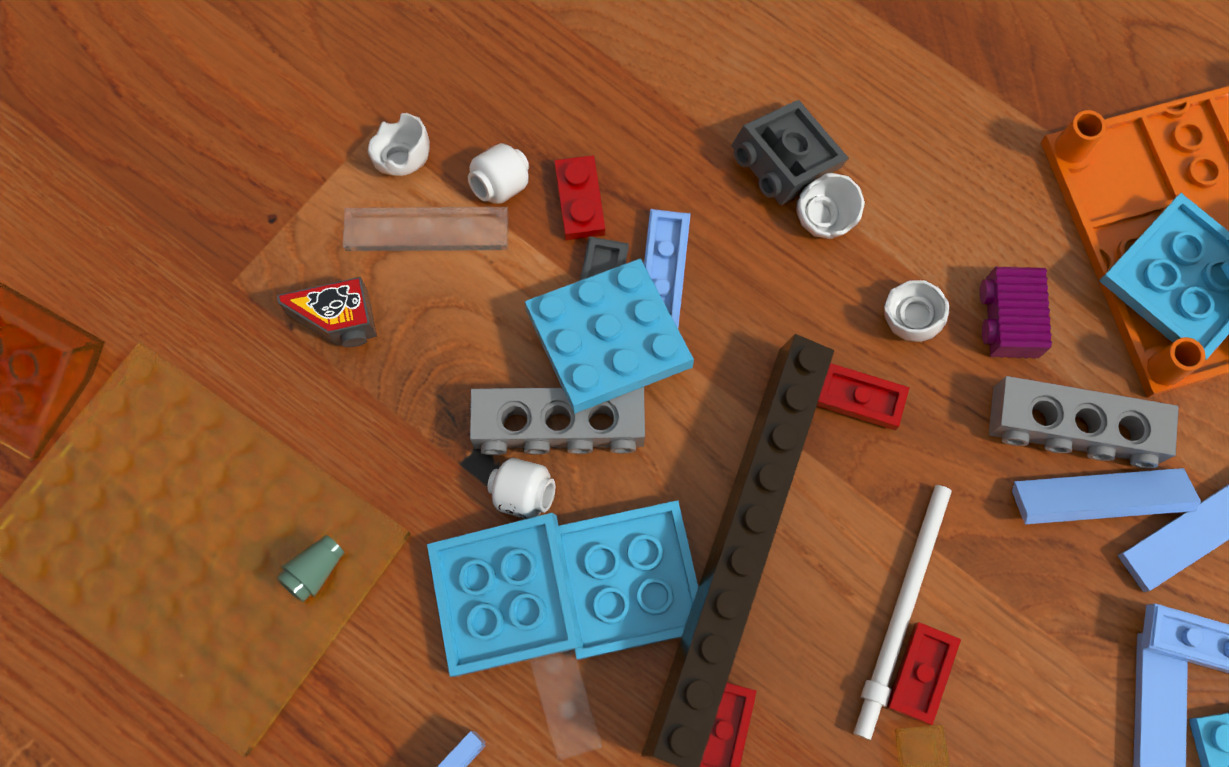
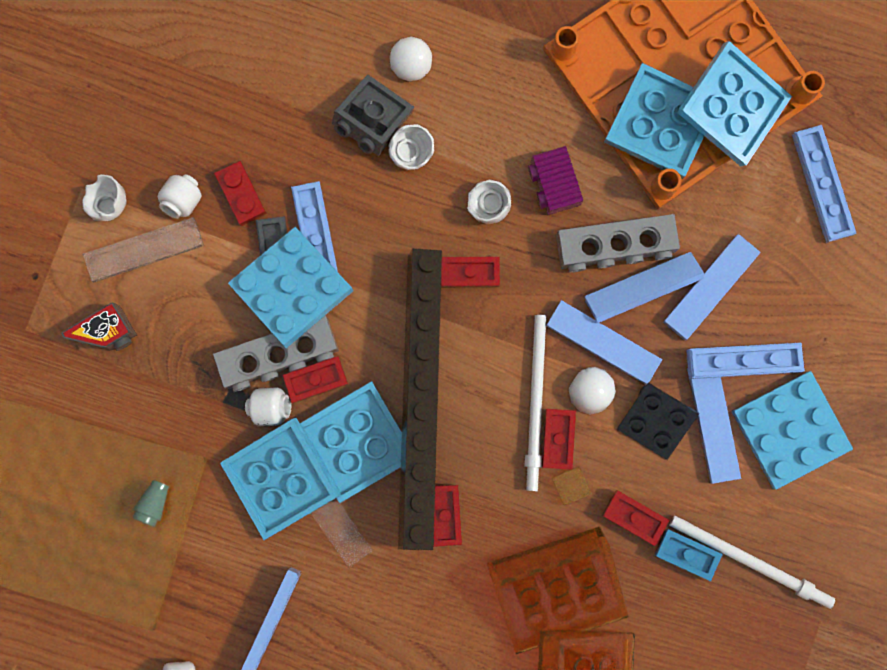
camera: 20 degrees left, 10 degrees up
none -> red plate [283,356,348,403]
none -> white hair [389,37,432,82]
none -> light blue tile [546,300,662,385]
none -> white hair [569,367,616,415]
none -> black hinge [617,382,699,460]

